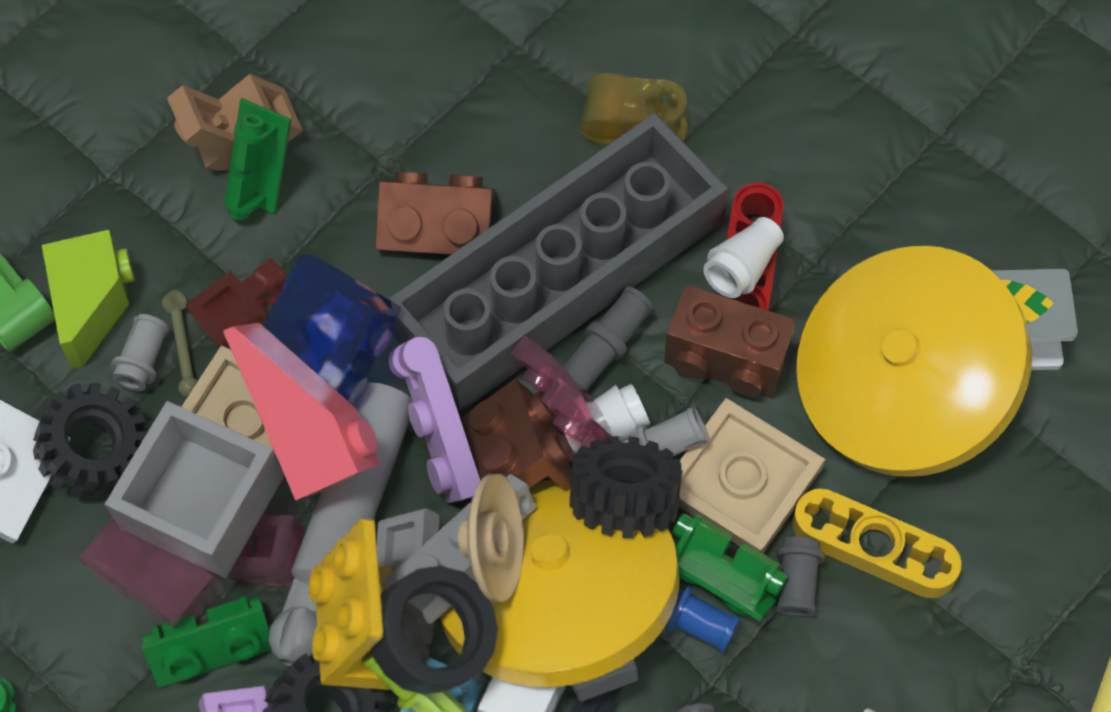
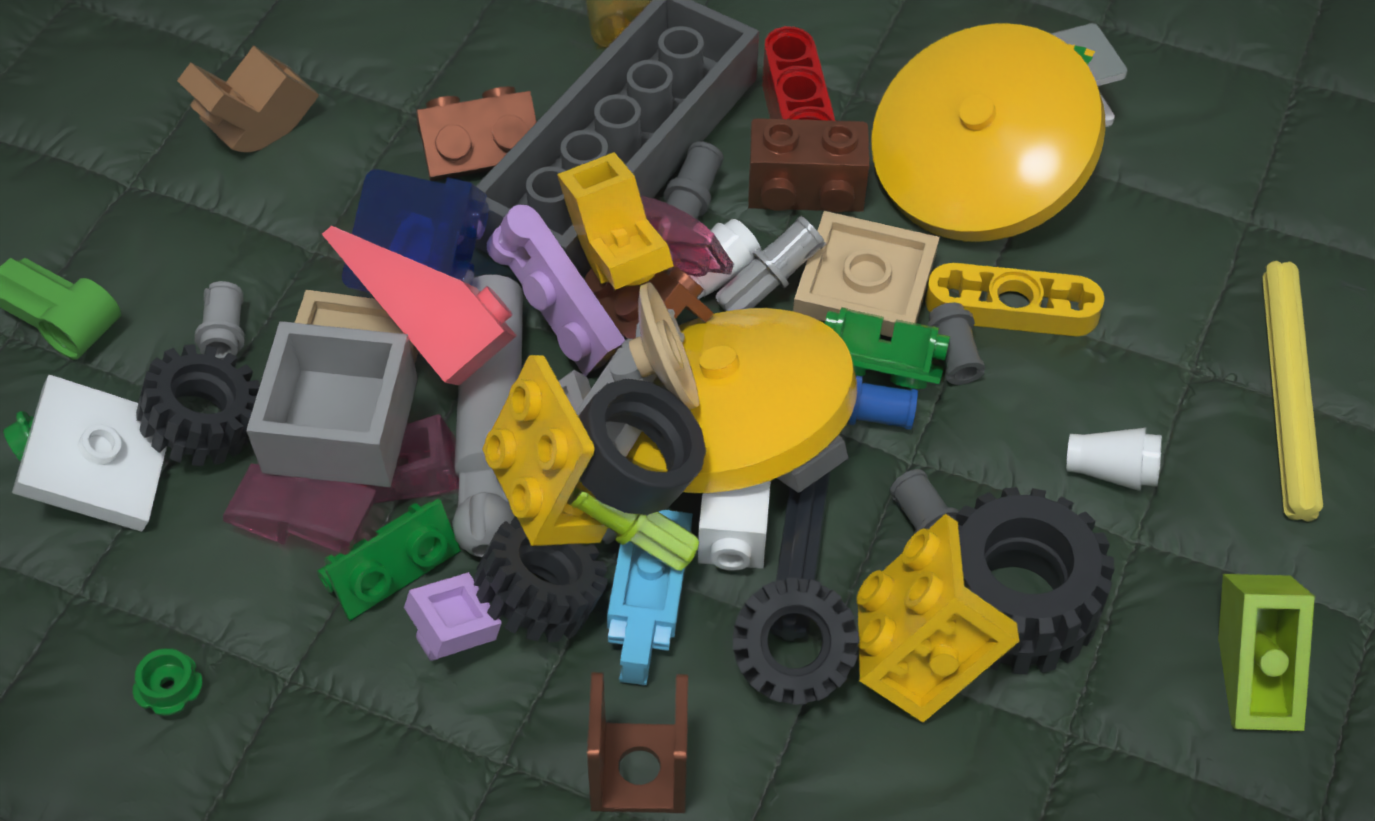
camera: 20 degrees left, 10 degrees down
lime slope [42,230,135,369] -> none
olive hinge [162,290,198,399] -> none
clear red plate [185,258,292,349] -> none
green hinge [223,98,292,220] -> none
black tyre [569,436,683,538] -> none
white cone [703,217,784,298] -> none
none -> yellow brick [557,152,674,290]

